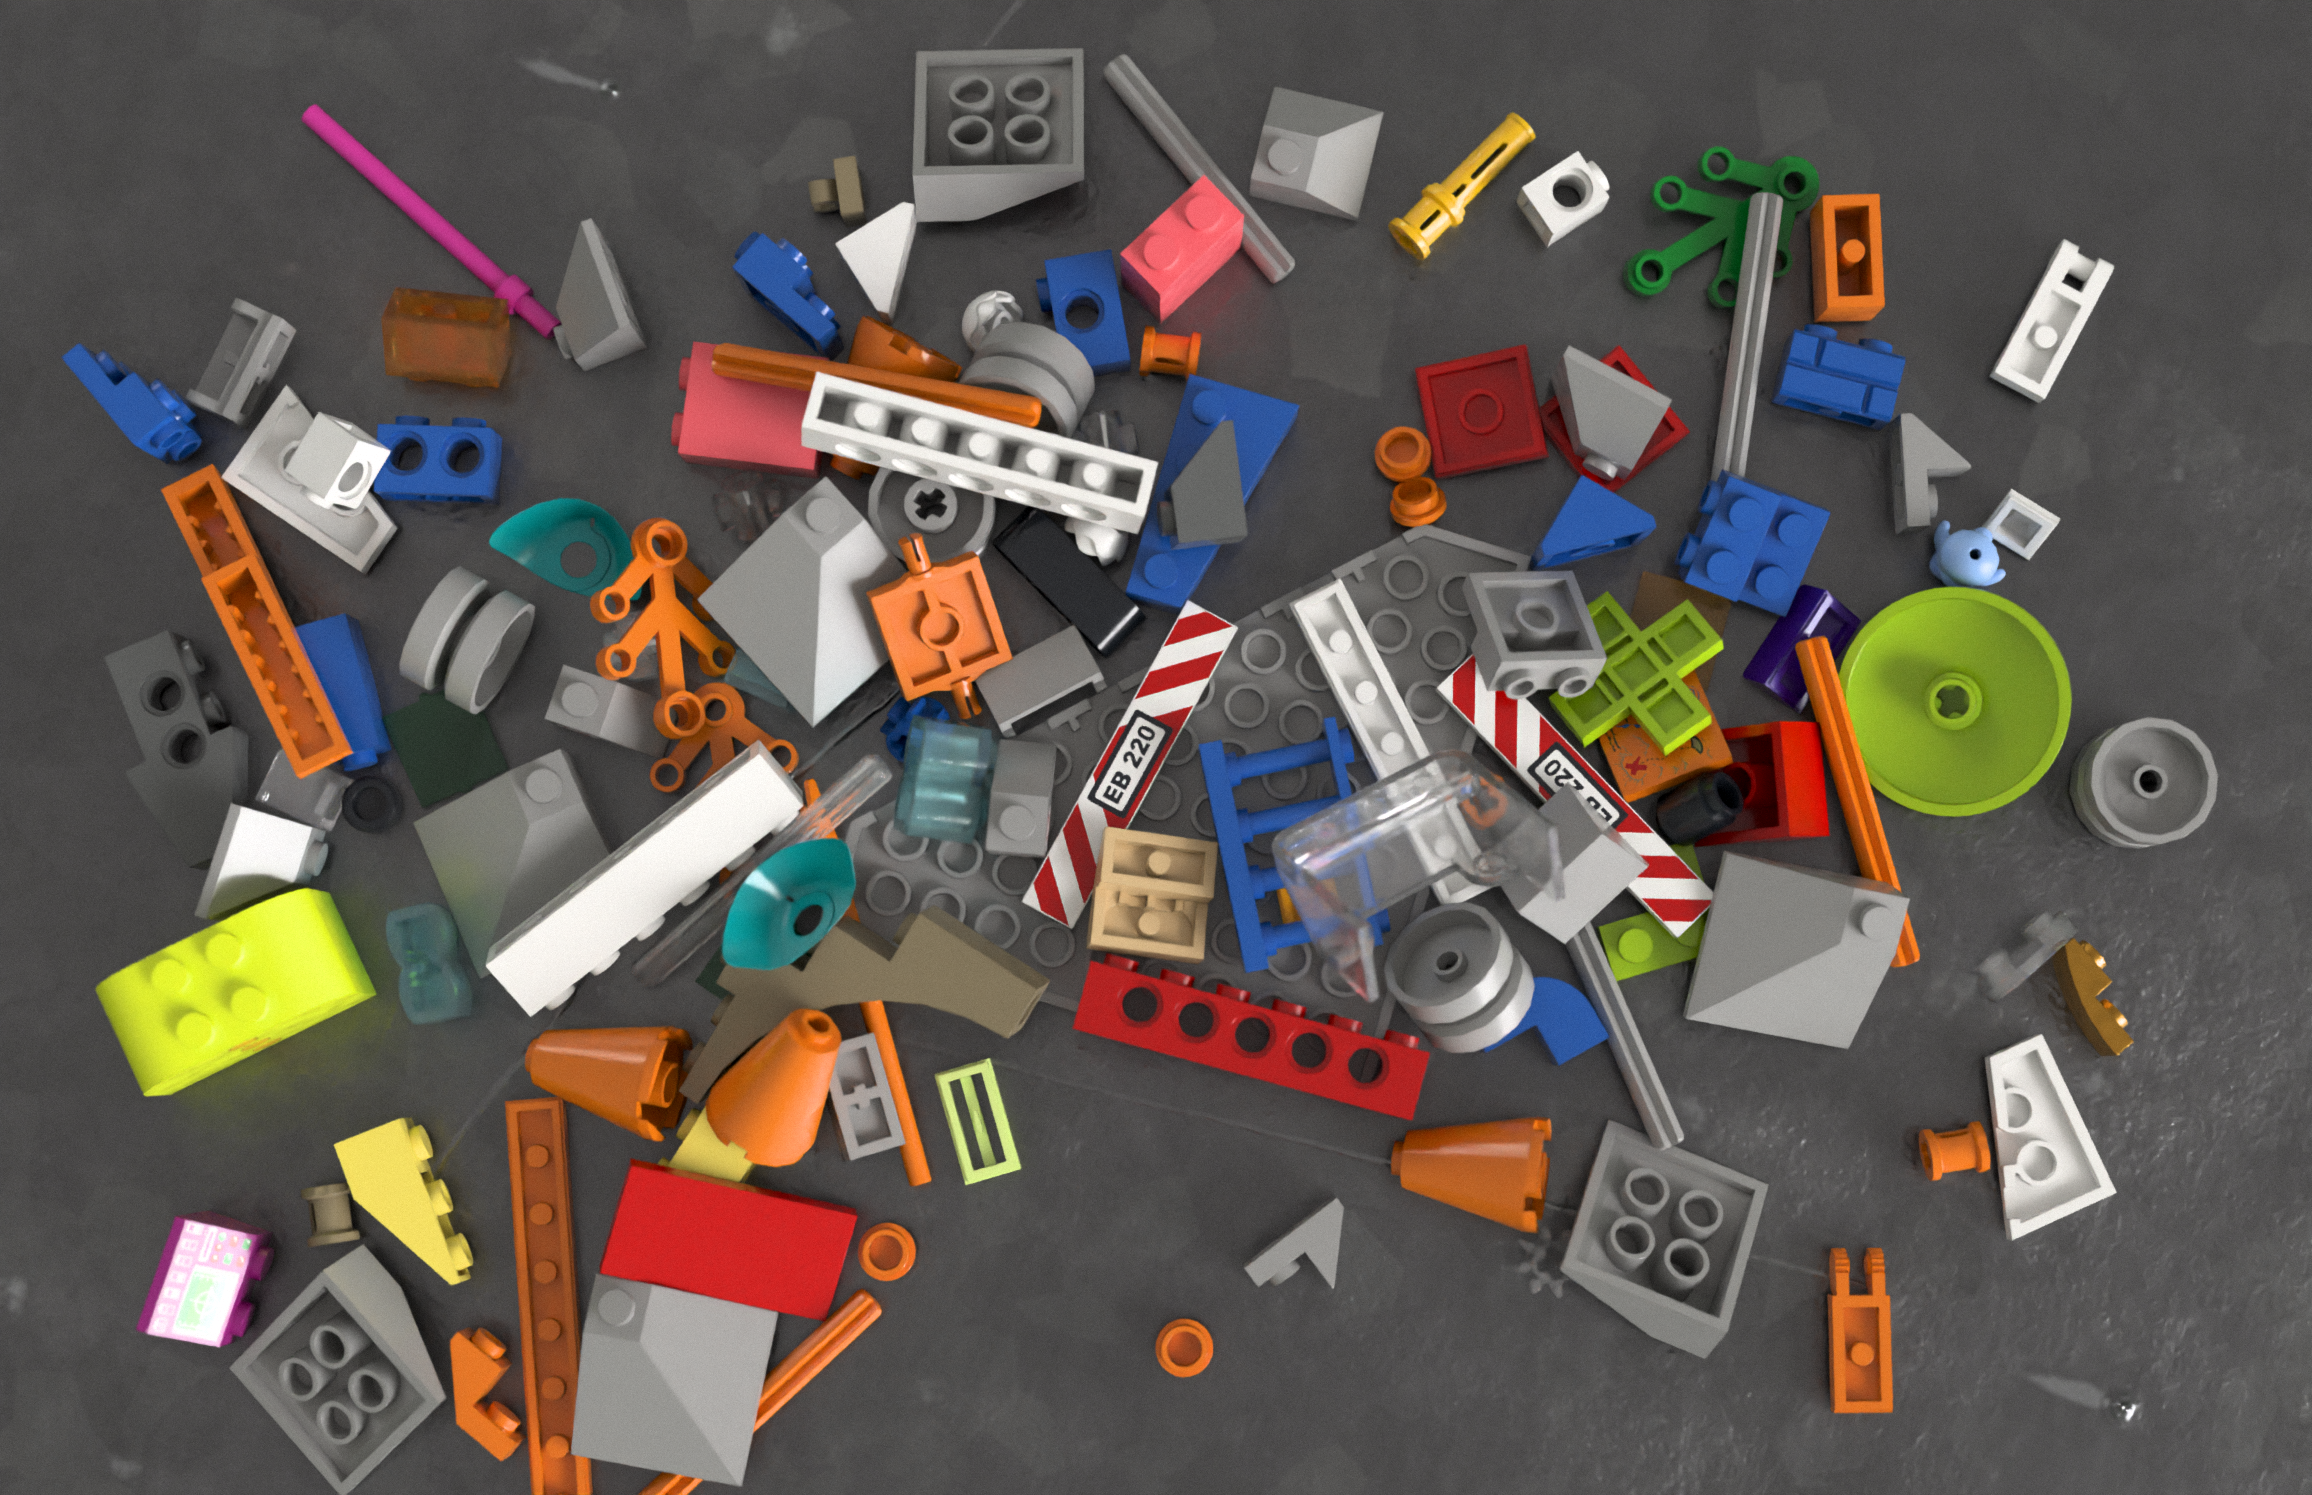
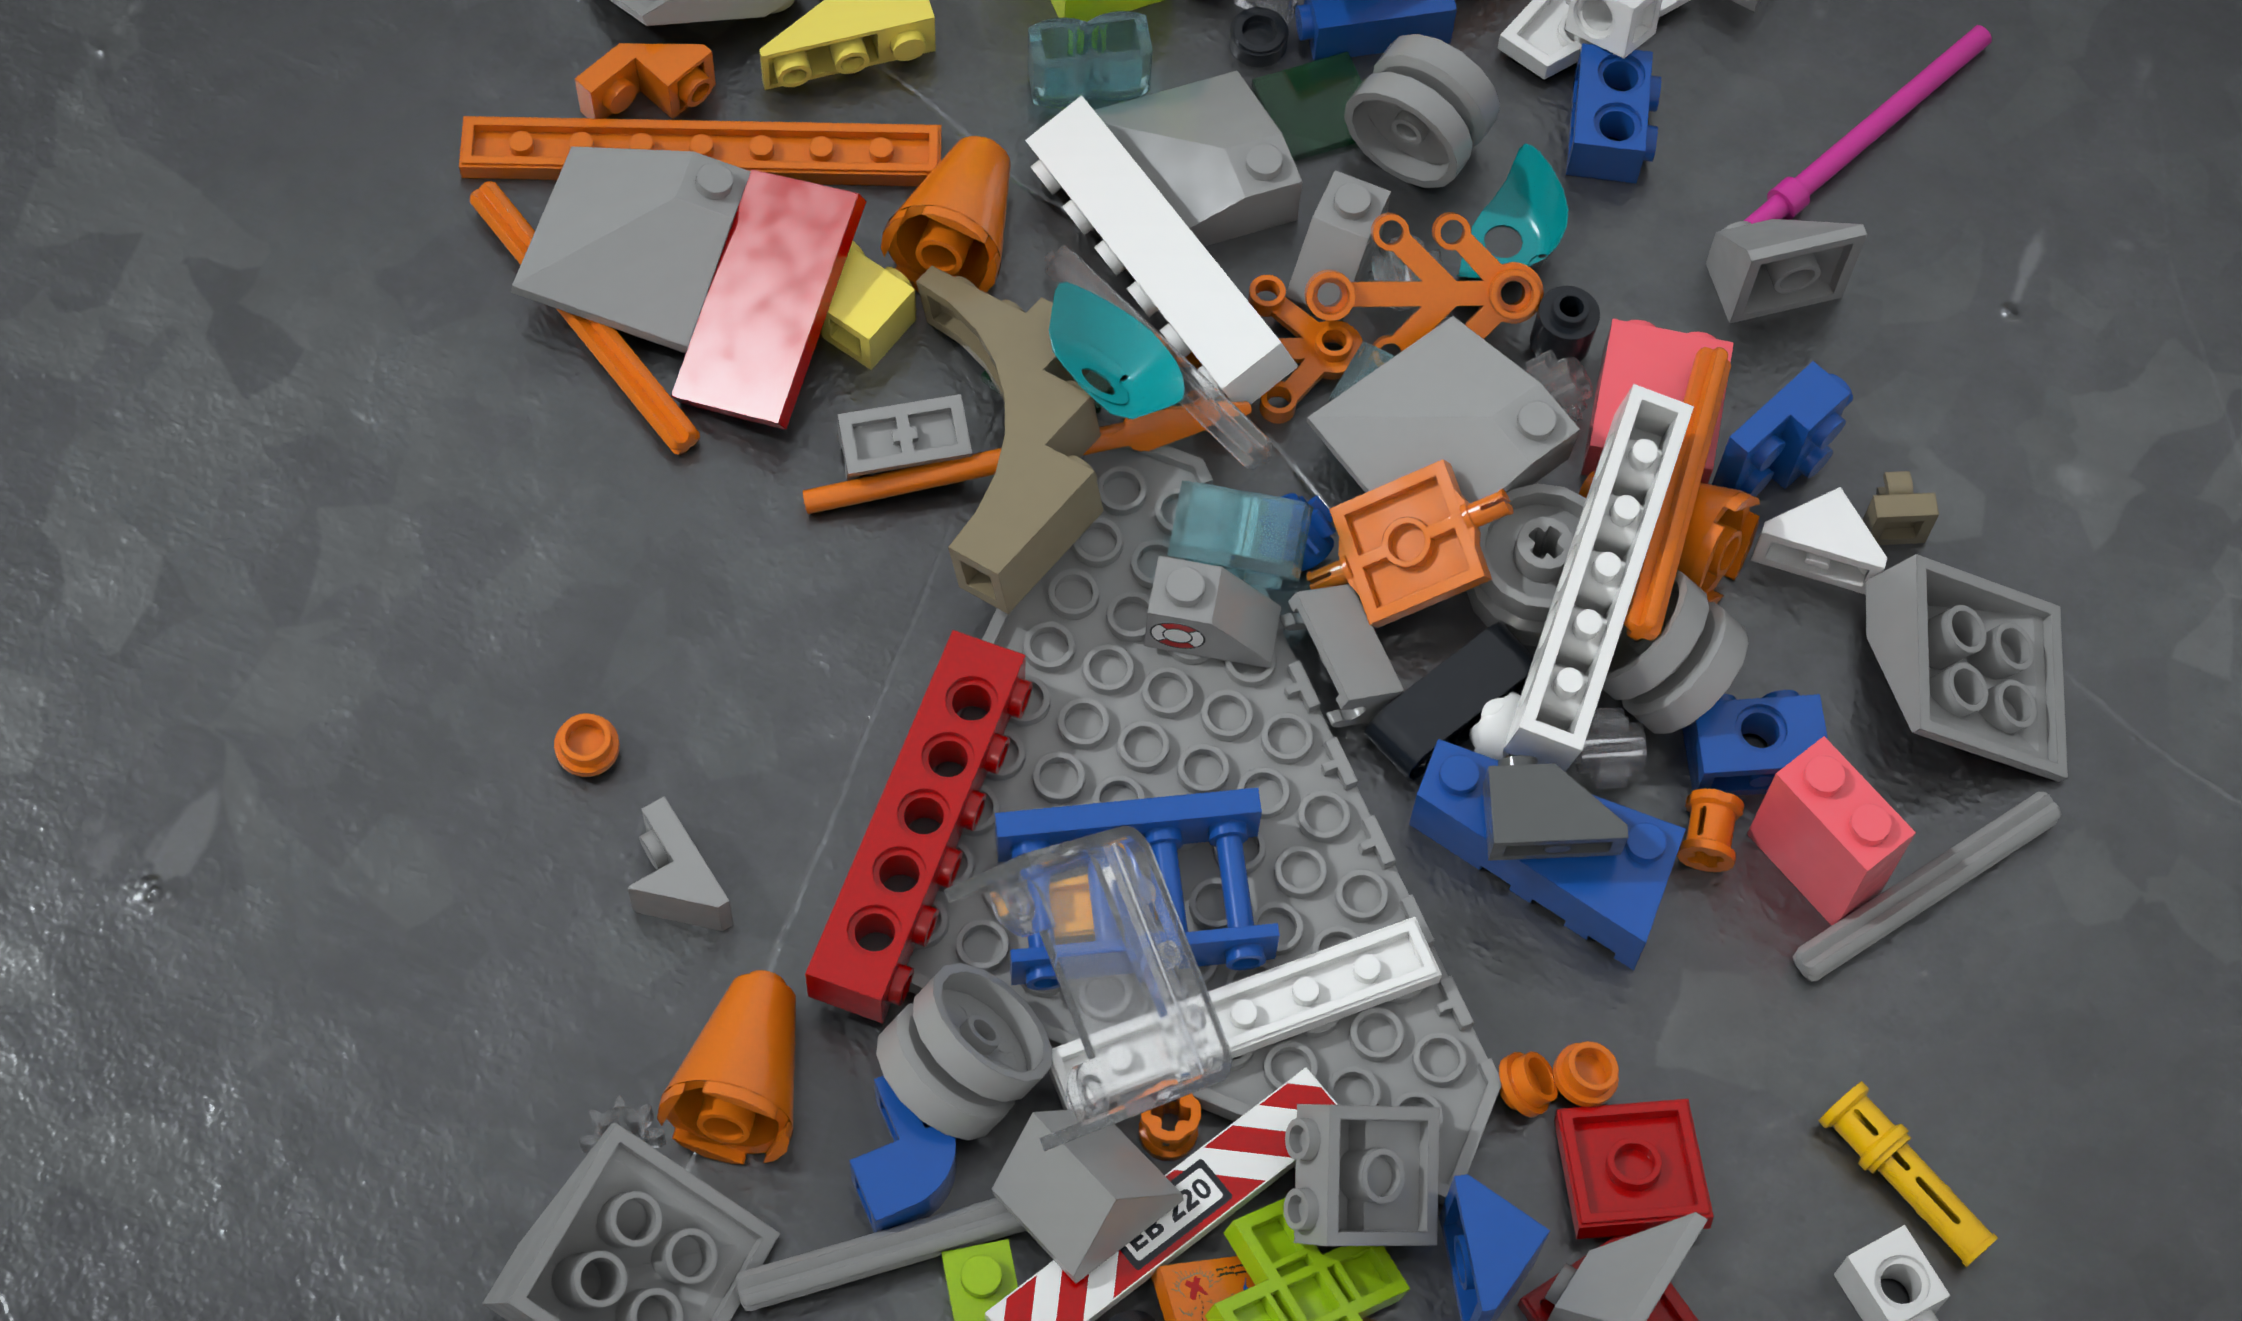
camera: 90 degrees right, 20 degrees down
clear orange brick [381,287,511,388] -> none
orange cone [705,1009,841,1167] -> none
orange plate [858,1222,916,1281] -> none
yellowish green tile [934,1058,1021,1185] -> none
white plate [962,290,1024,353] -> none
tile [1022,600,1238,930] -> none
tan slope [1086,826,1218,964] -> none
light grey slope [1249,87,1383,221] -> none
none -> black brick [1530,286,1600,370]

